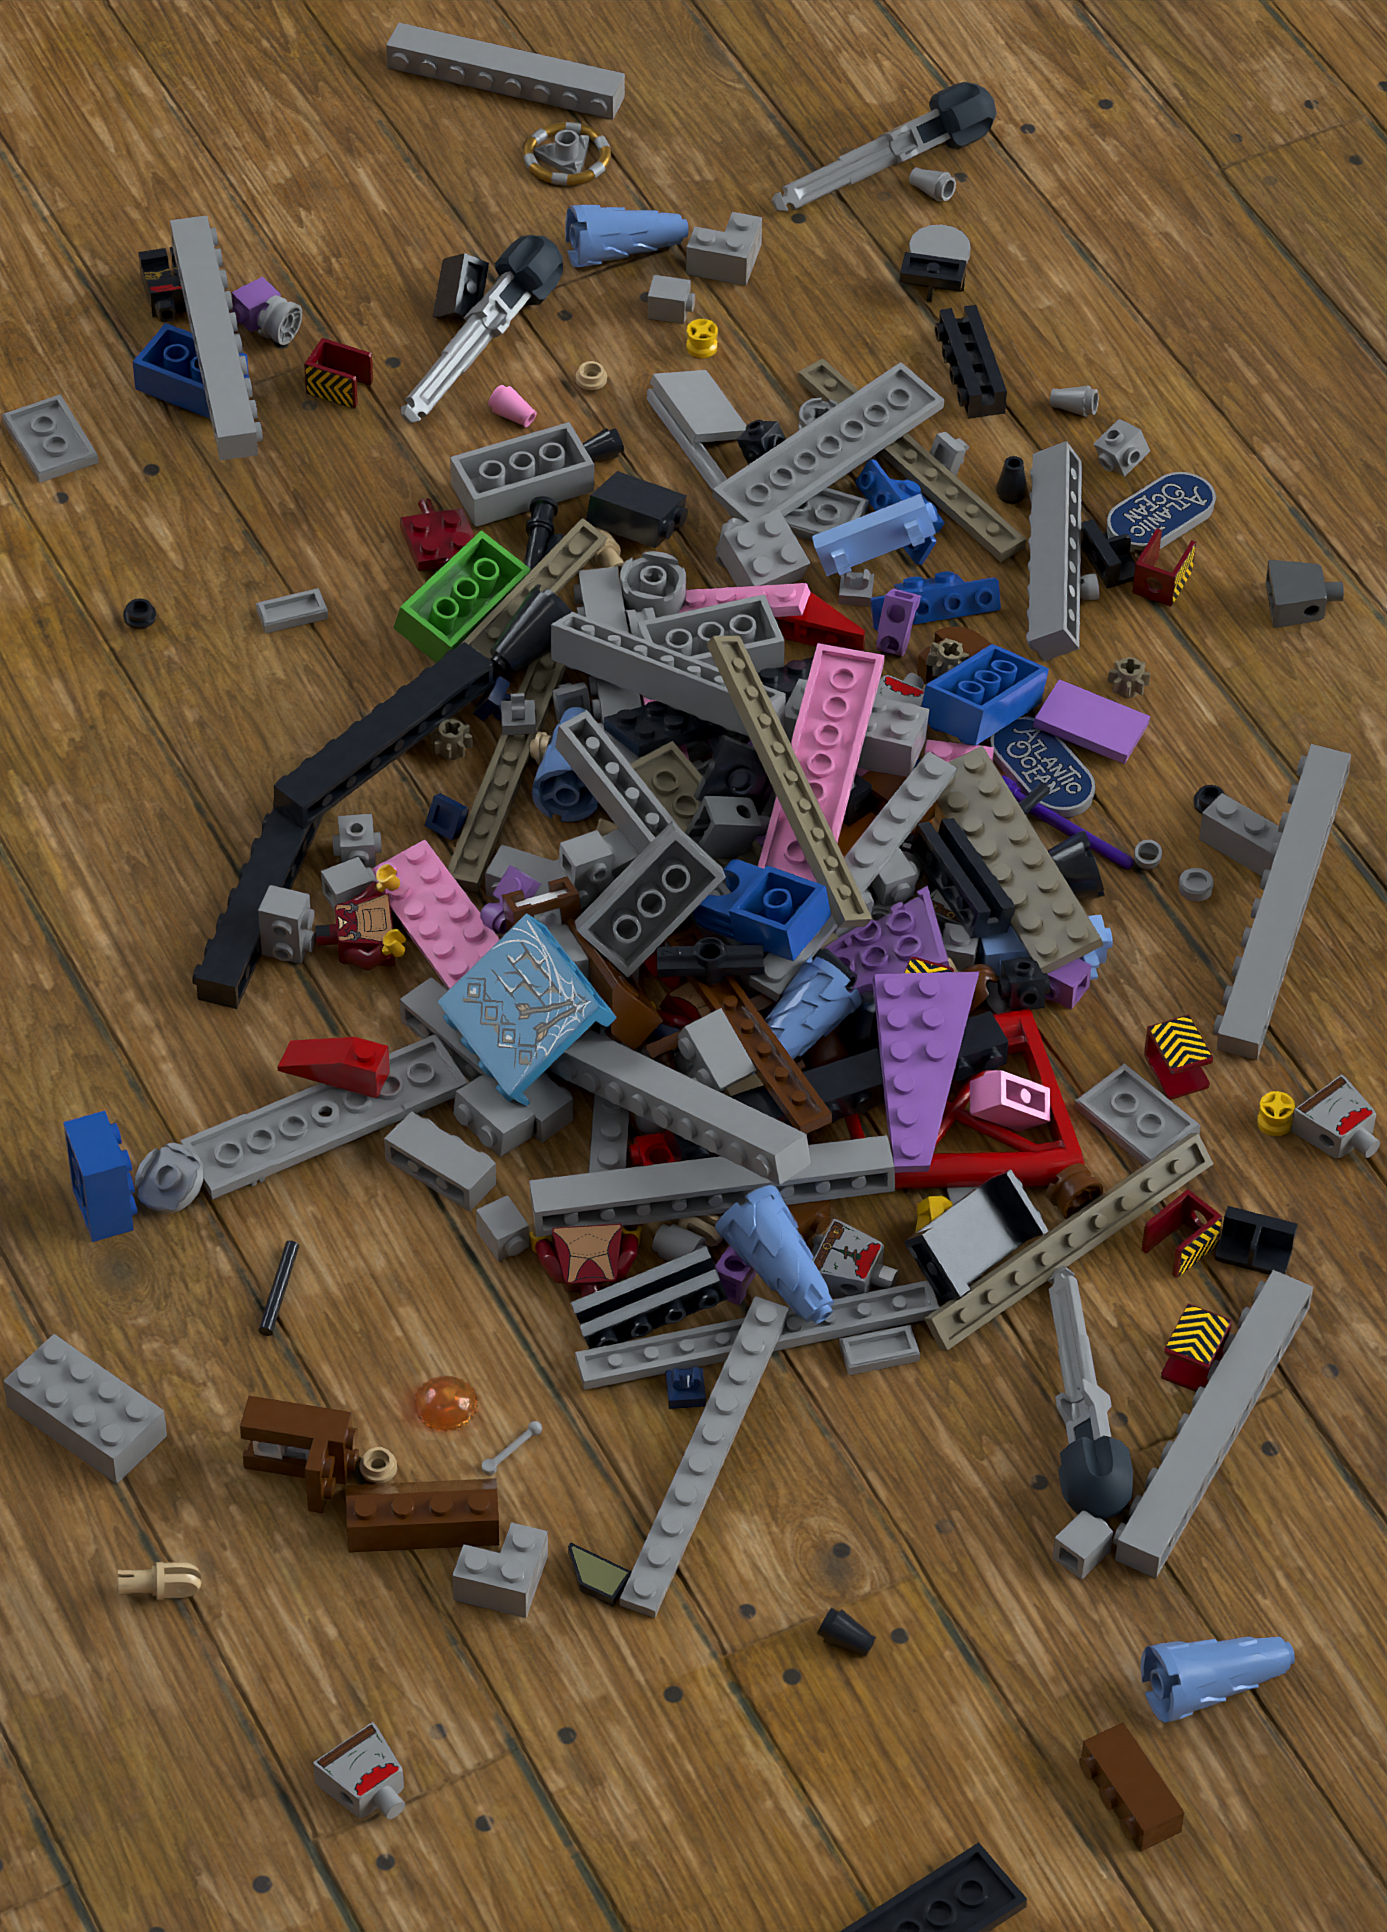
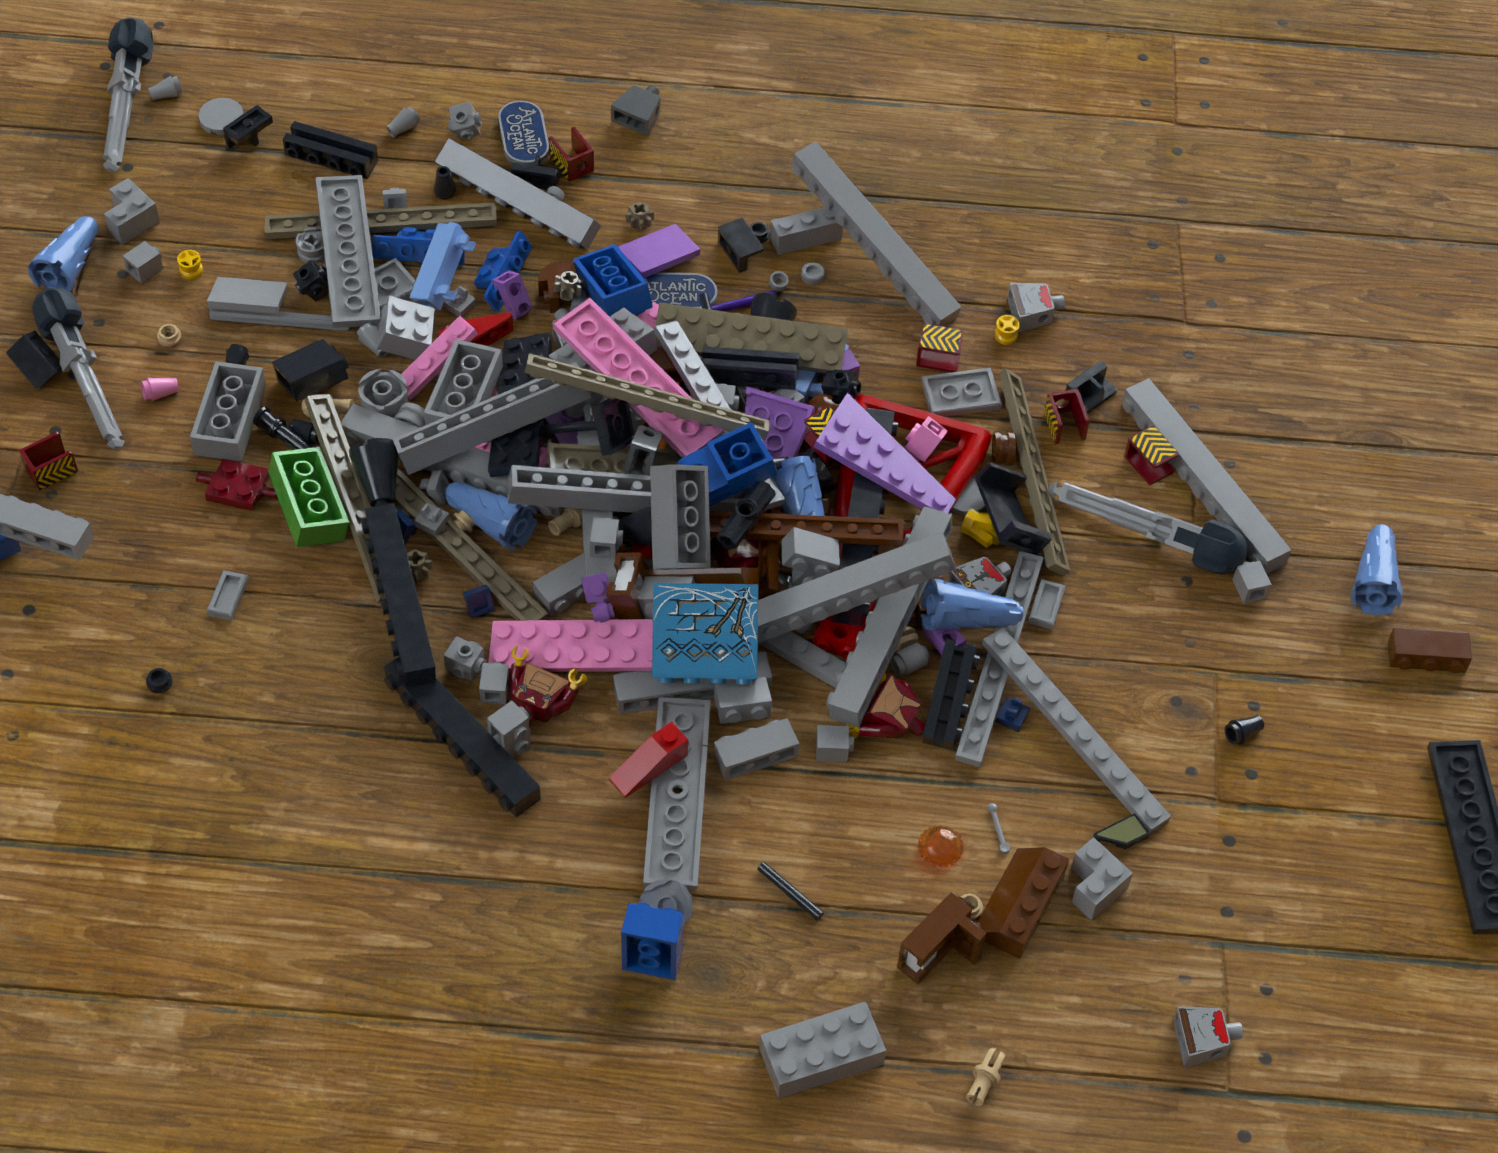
camera: 60 degrees left, 5 degrees up
none -> black panel [718,218,763,273]

